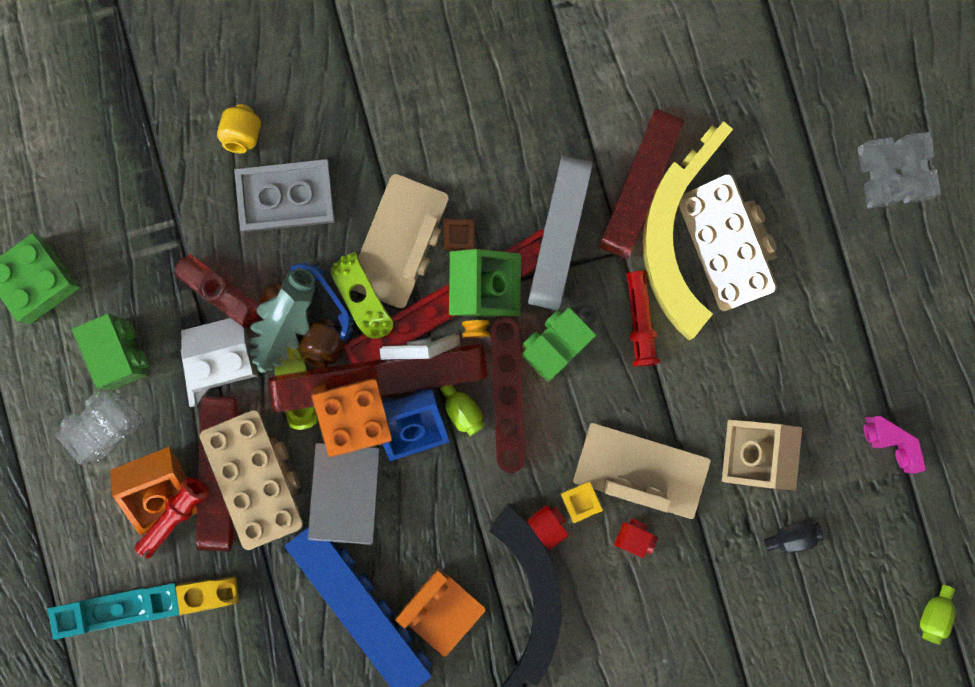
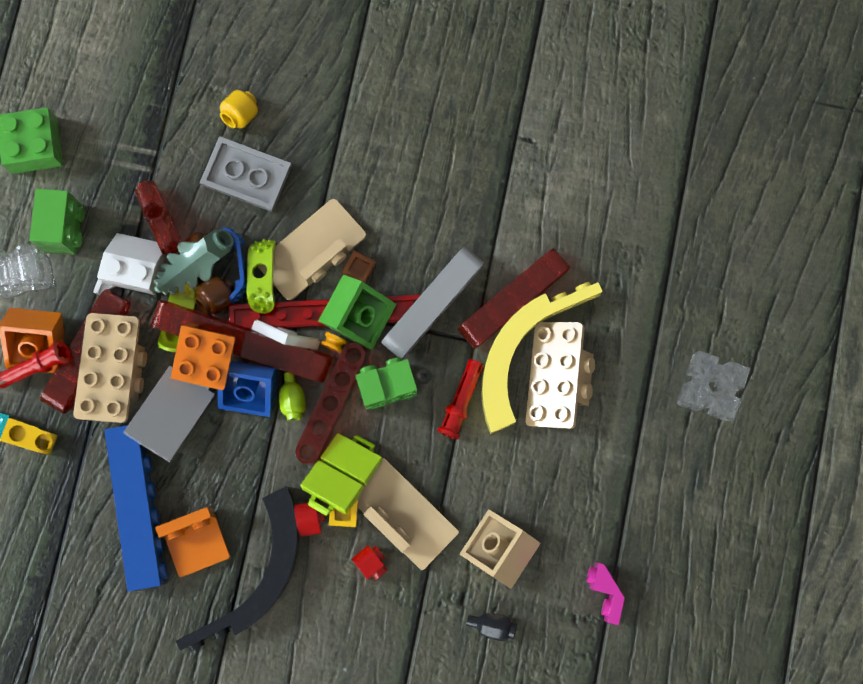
camera: 25 degrees right, 5 degrees down
none -> lime piece [301,433,383,516]

